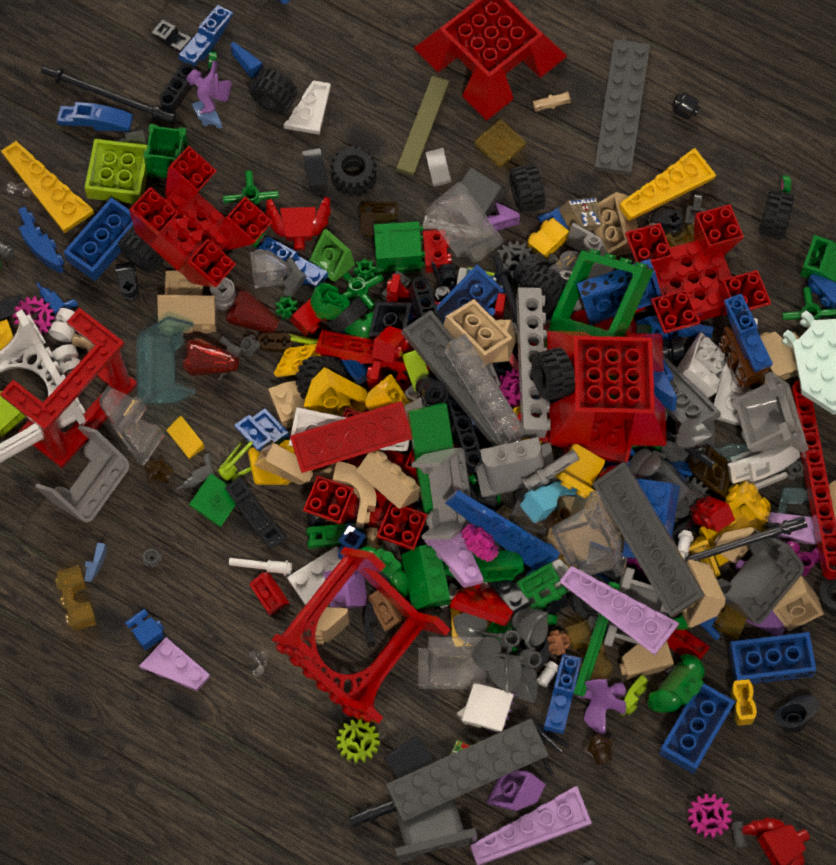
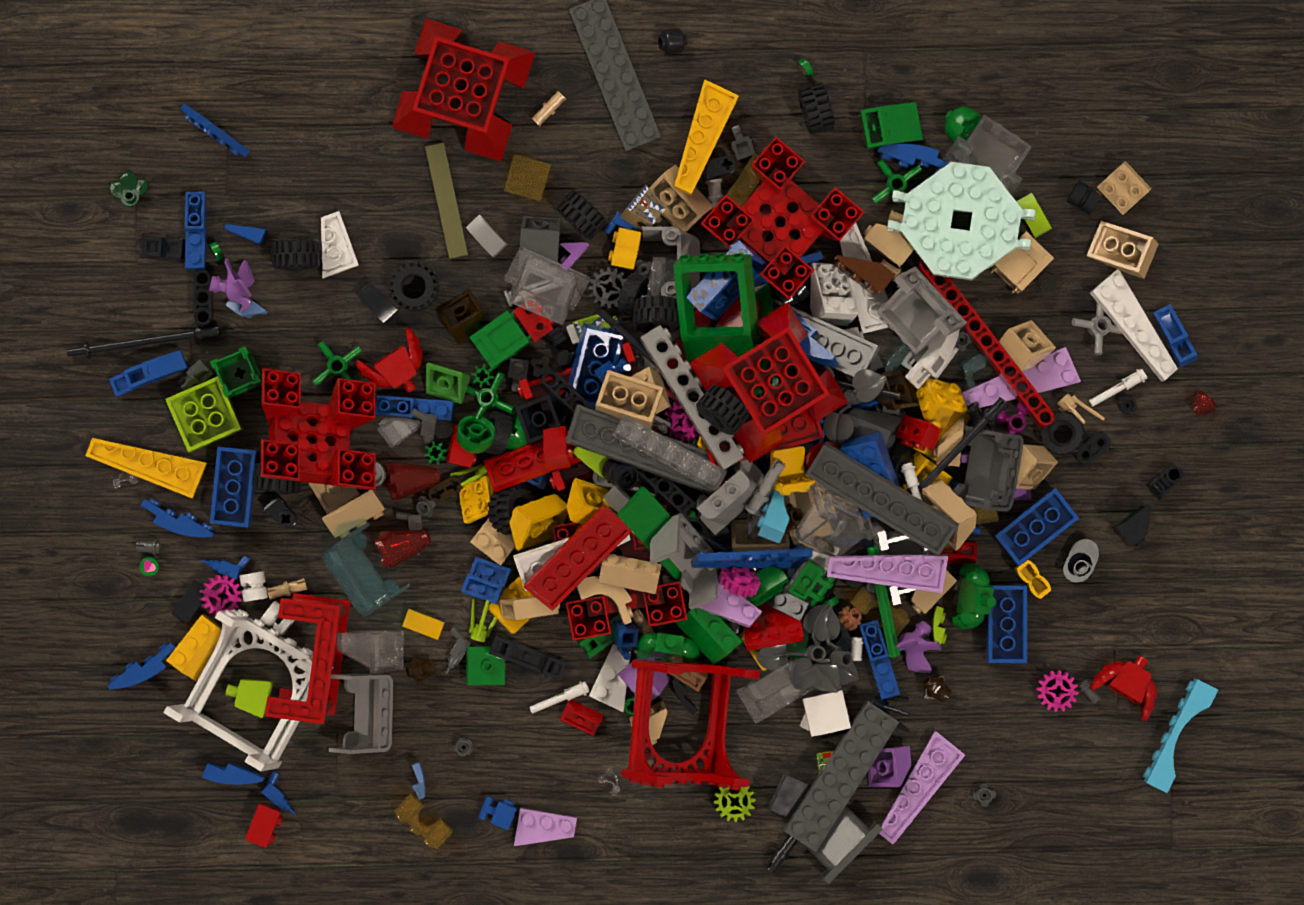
camera: 30 degrees left, 20 degrees up
blue slope [724,293,773,373] -> none

